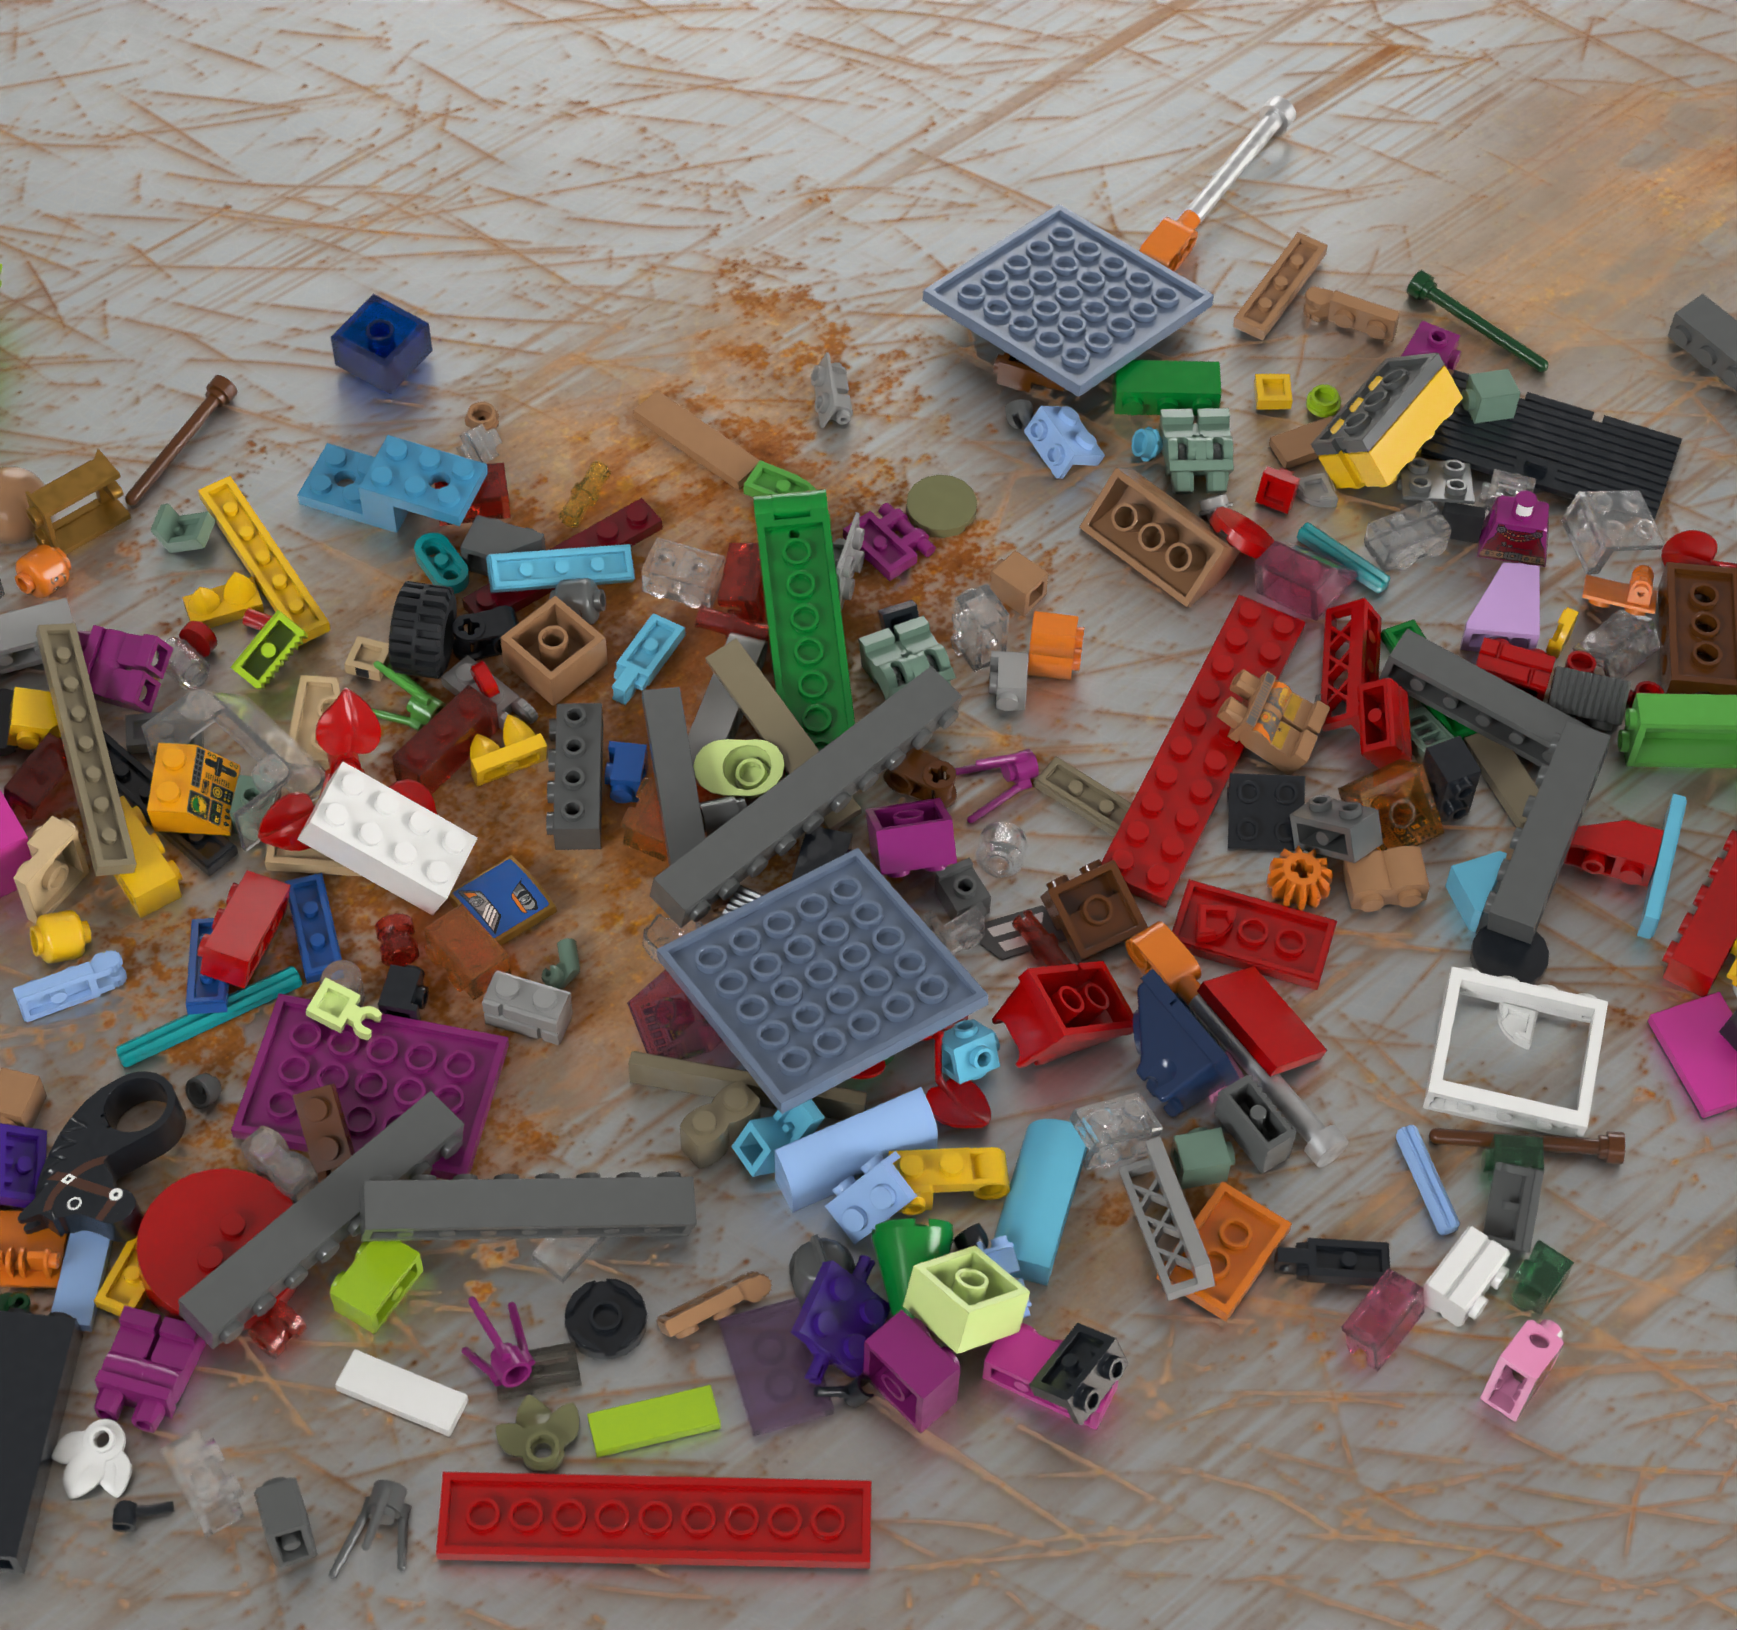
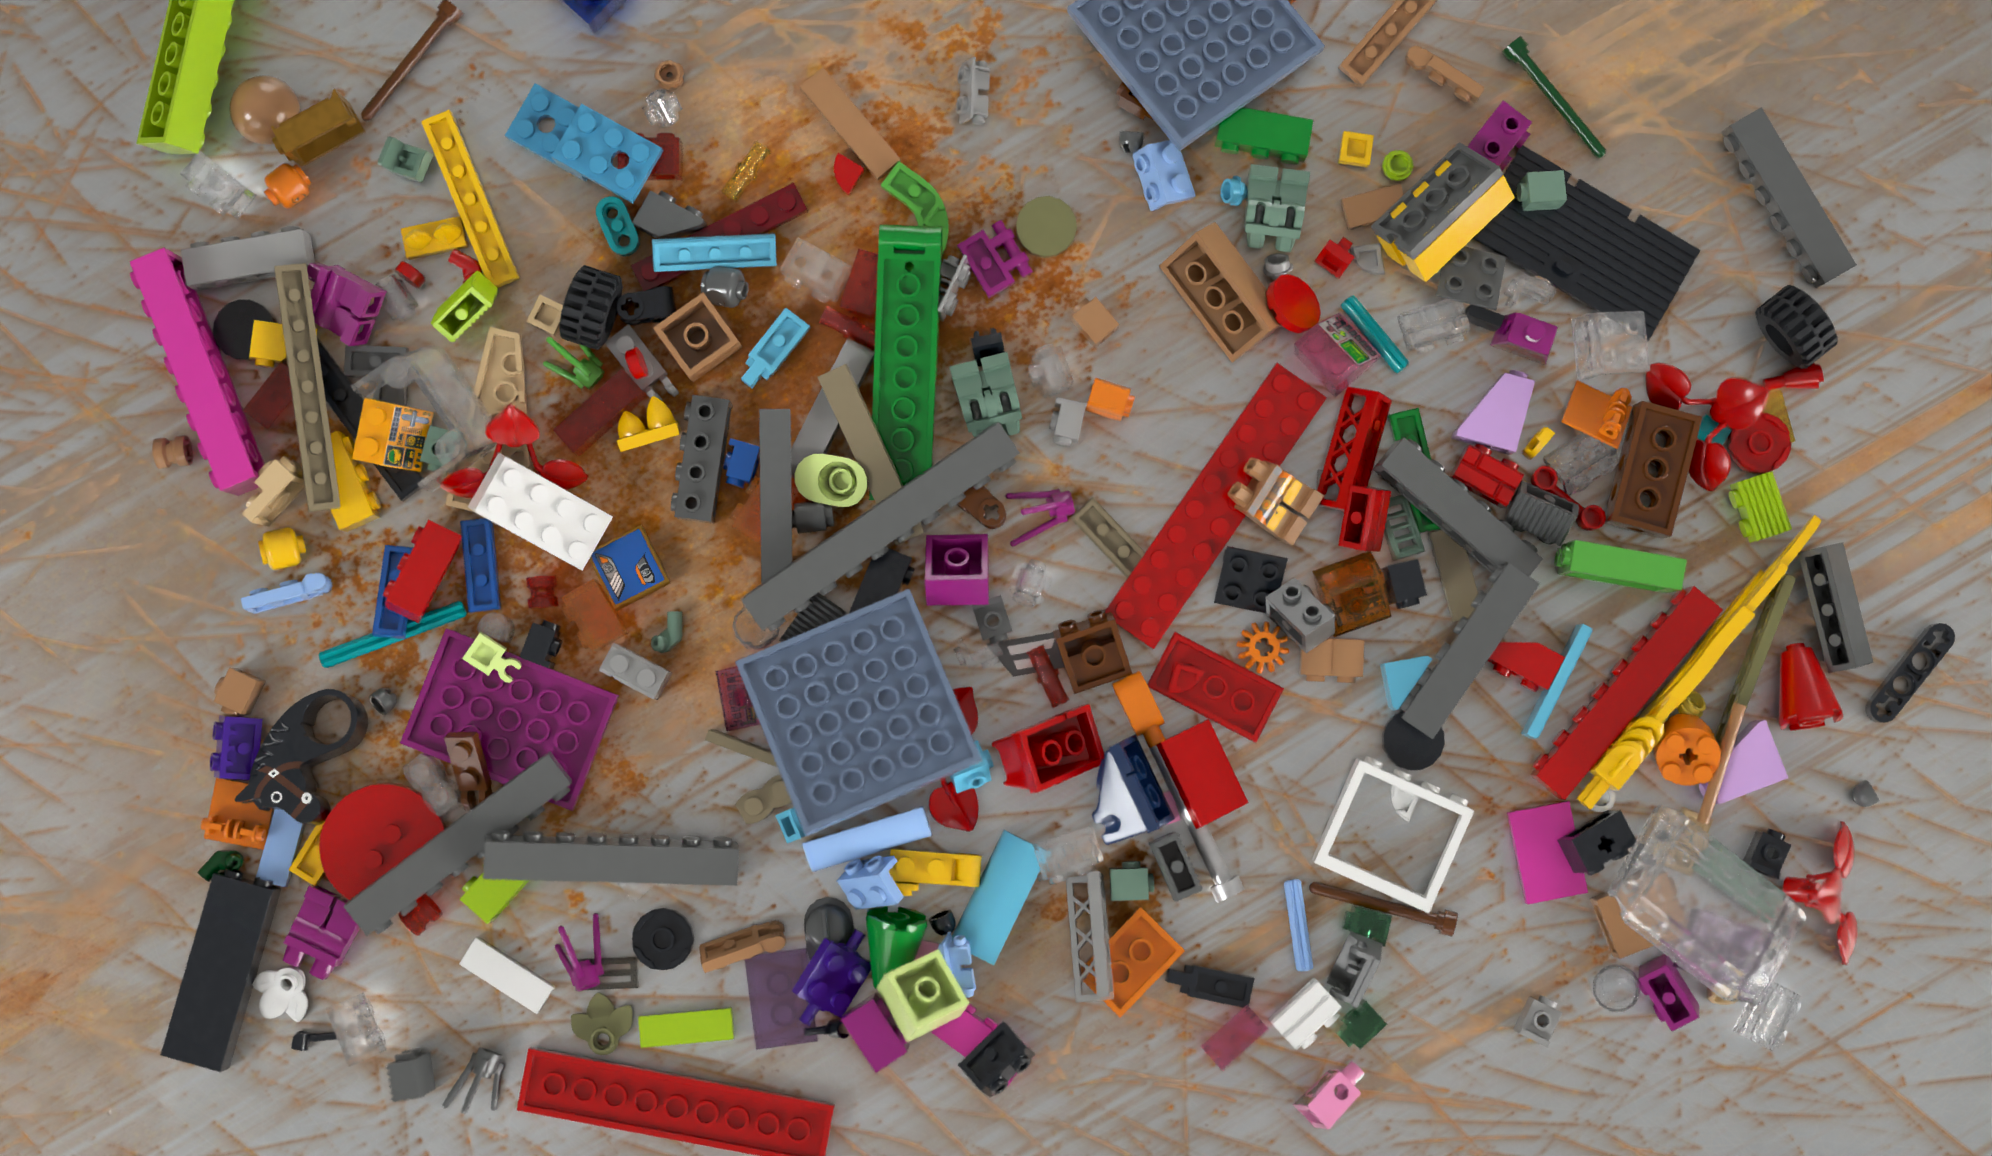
camera: 15 degrees right, 30 degrees up
none -> red tile [834,153,865,196]

